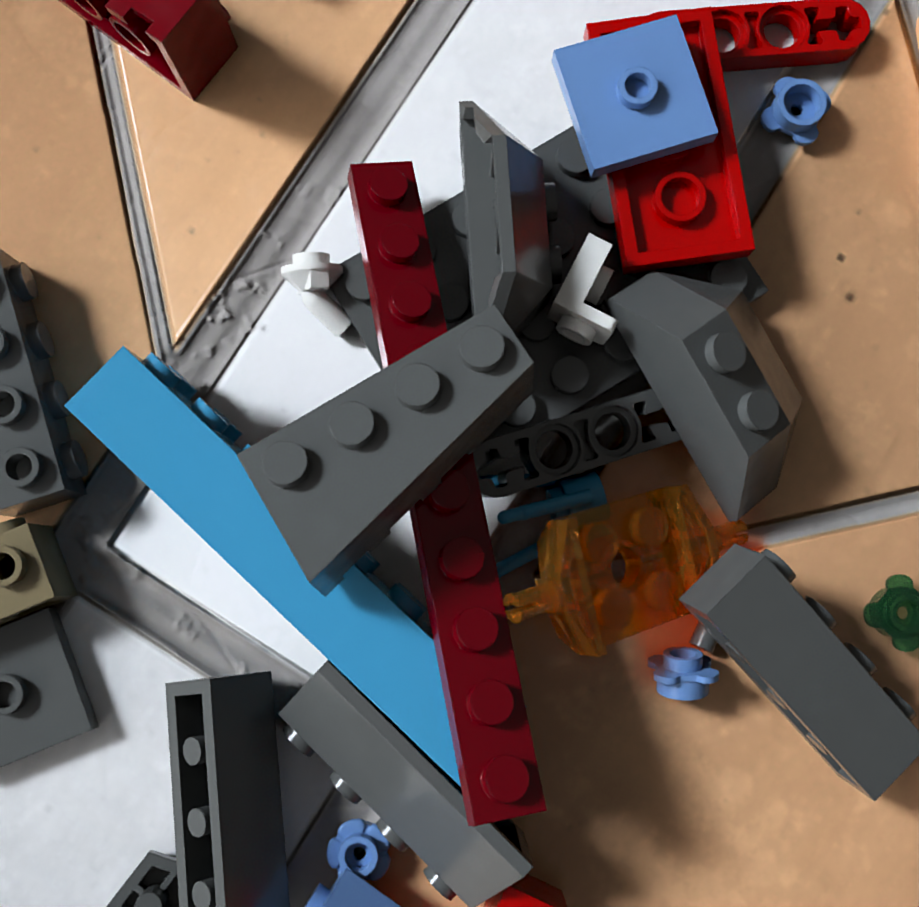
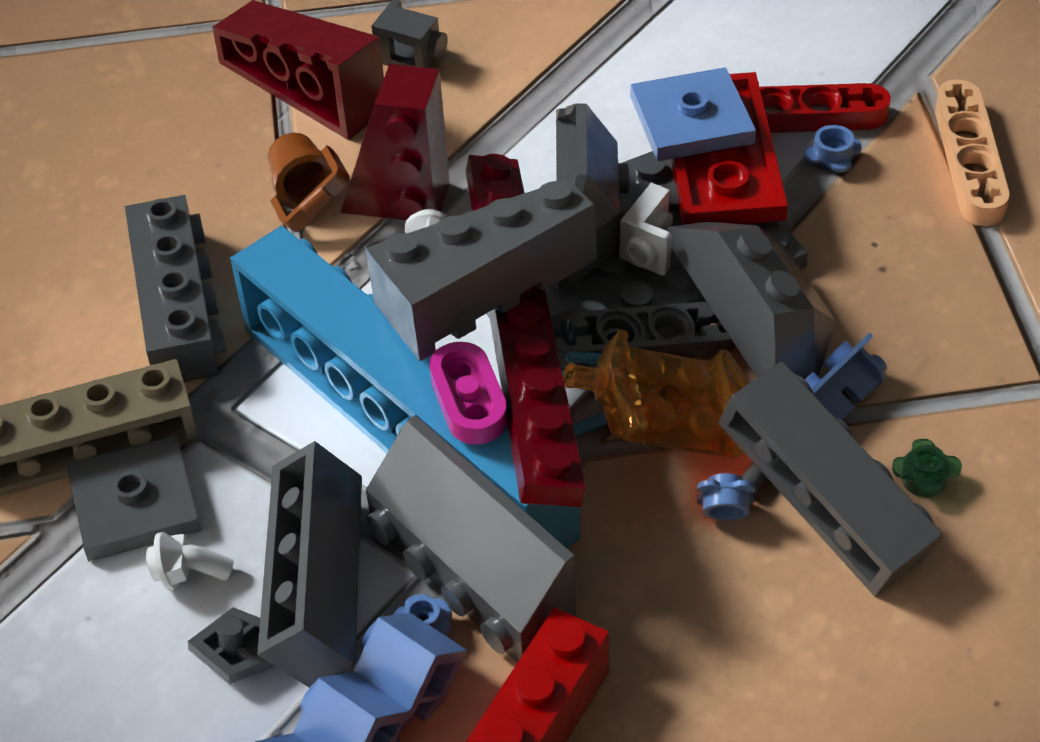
camera: 10 degrees right, 35 degrees down
none -> white plate [146,532,234,591]
none -> dark orange piece [268,132,350,232]
none -> dark red wedge [340,64,450,220]
none -> dark pink plate [429,341,507,444]
none -> medium blue hinge [805,333,887,420]

